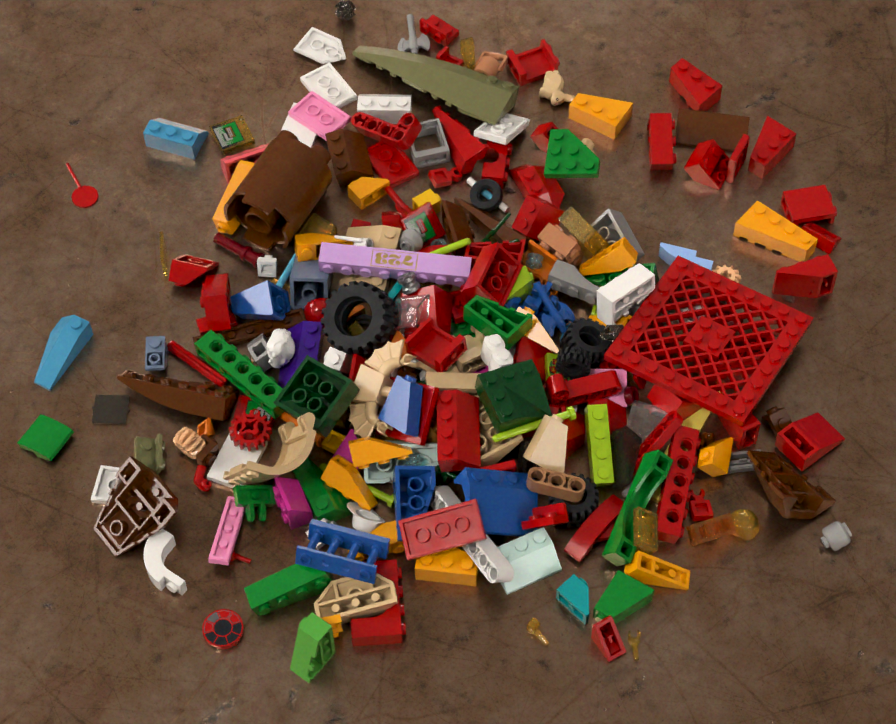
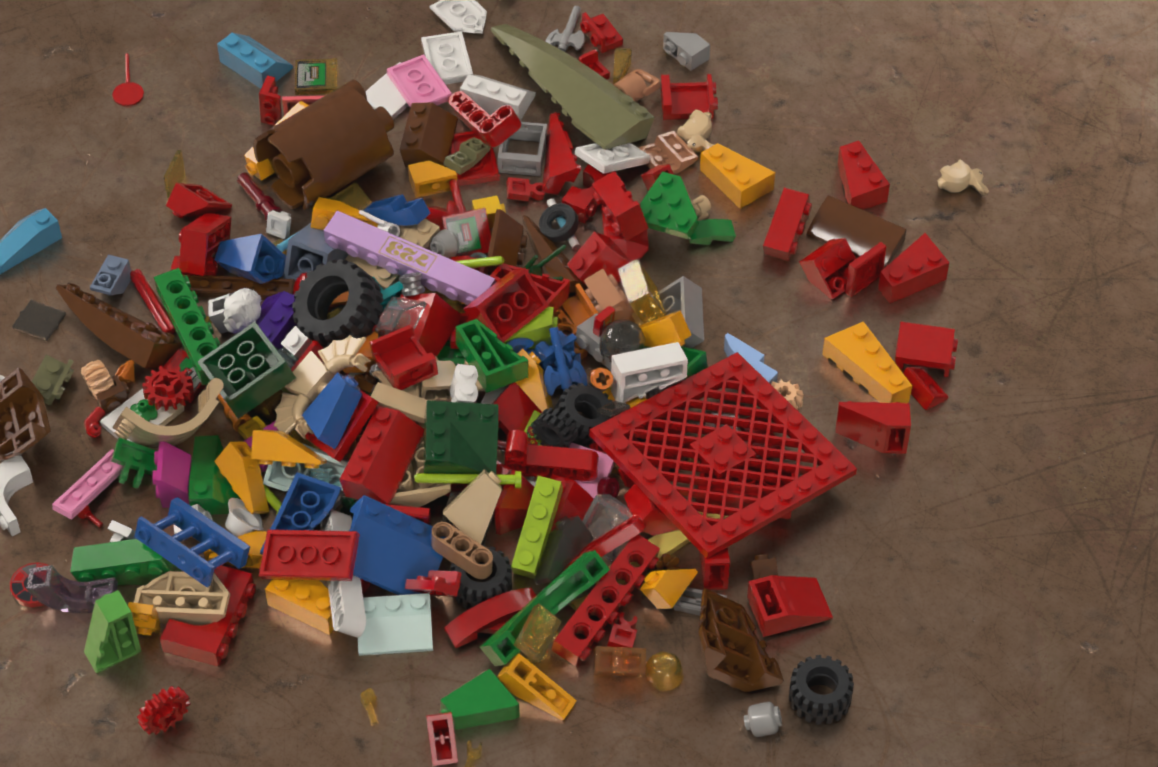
camera: 20 degrees right, 5 degrees down
clear light blue bush [525,253,544,269] -> none
teal slope [556,574,589,625] -> none
none -> arch [27,565,118,613]
none -> white tile [108,520,136,542]
none -> green plant [130,399,158,422]
none -> red gear [137,686,191,735]
none -> red bracket [259,76,282,125]
none -> blue slope [362,194,430,226]
none -> olive slope [444,137,490,175]
none -> orange pin [588,368,613,389]
none -> red wedge [592,171,649,241]
none -> red tile [593,305,616,337]
none -> clear smoke cylinder [599,319,646,363]
none -> nougat slope [638,131,698,175]
none -> light grey slope [663,32,710,71]
none -> green slope [689,219,736,245]
none -> black tyre [789,655,854,725]
none -> tan animal [937,159,989,195]

